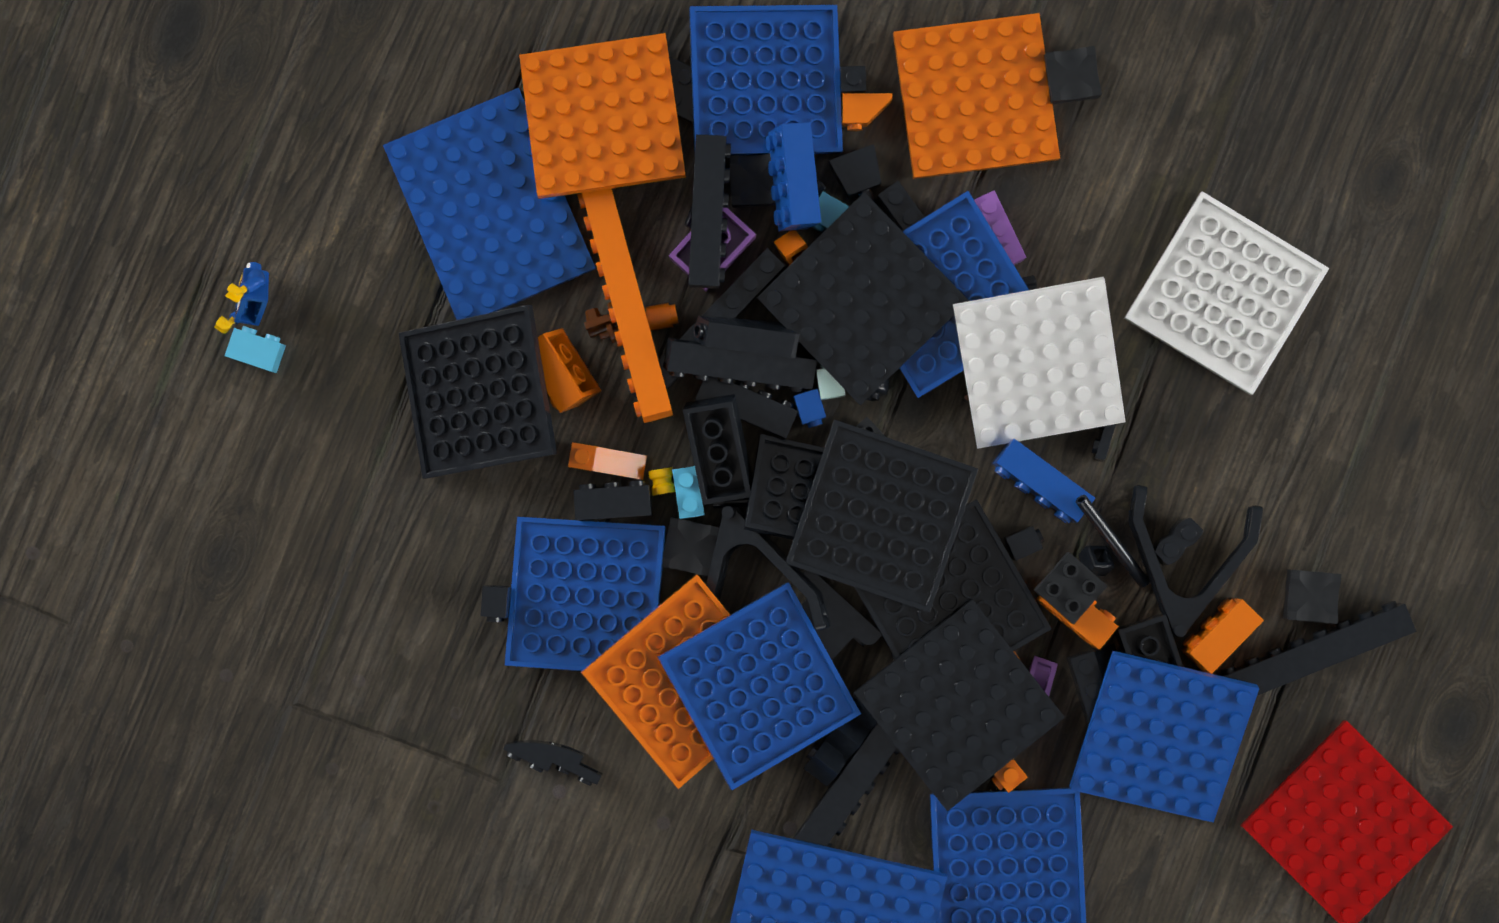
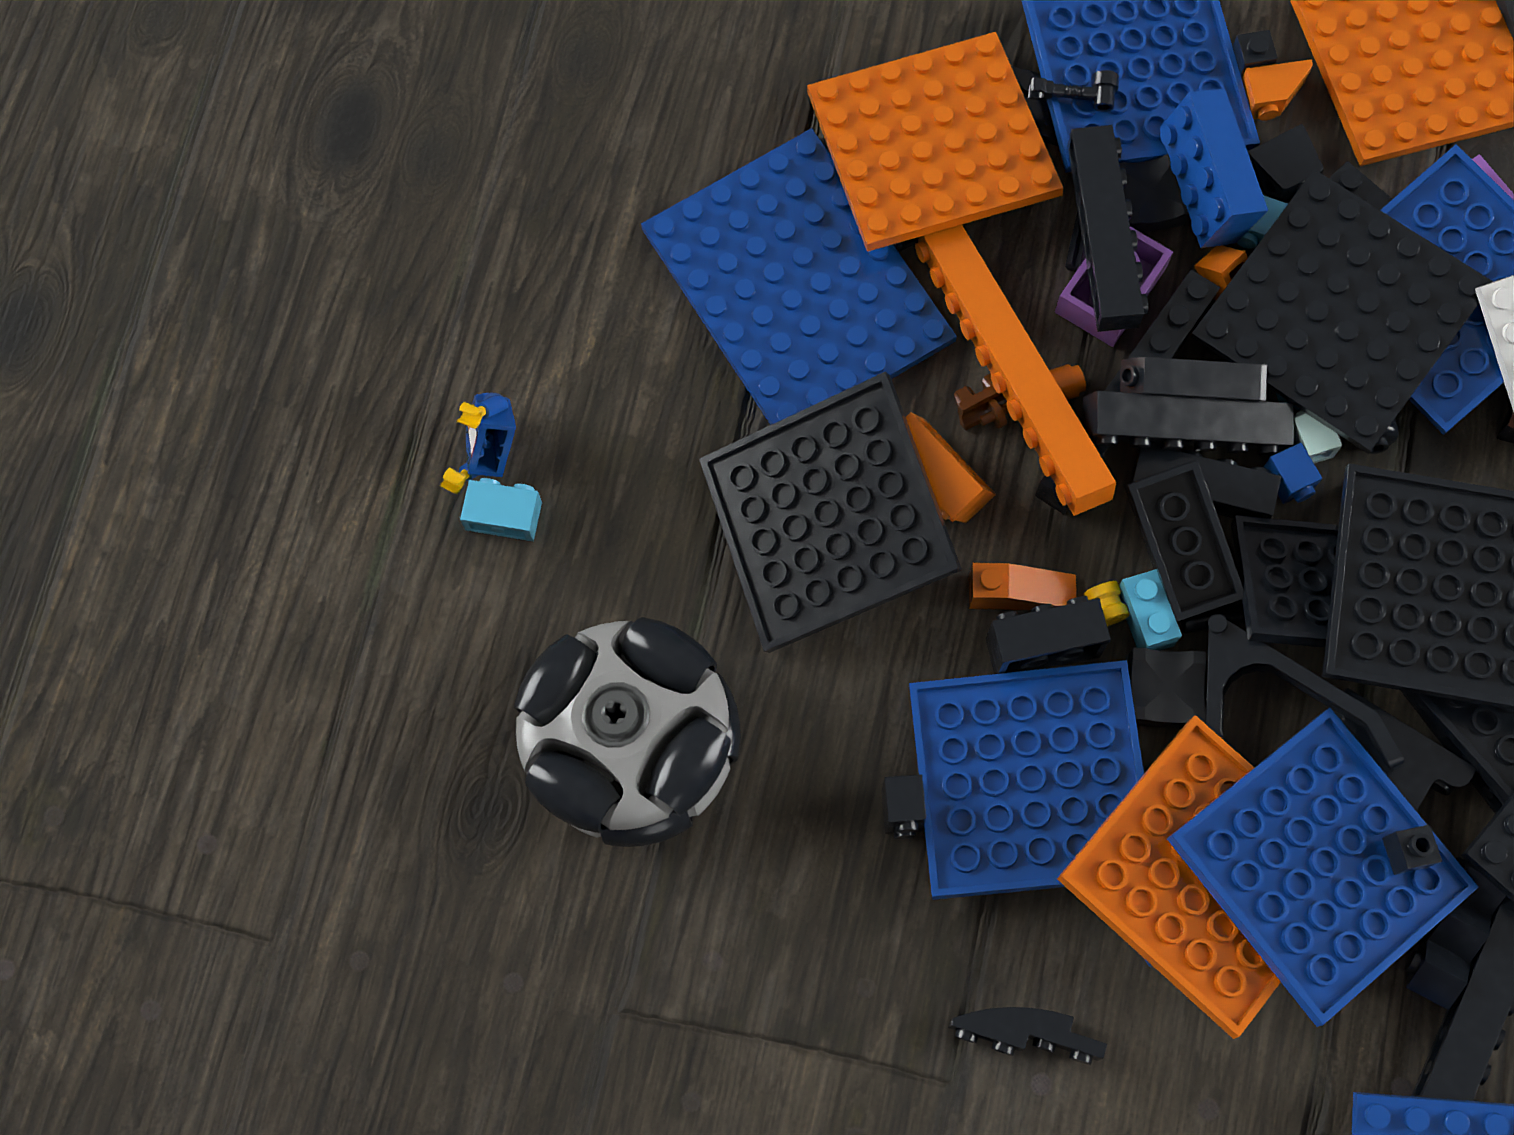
camera: 10 degrees left, 15 degrees down
none -> piece [514,617,741,847]
none -> black brick [1028,70,1119,112]
none -> black plate [1382,824,1442,875]

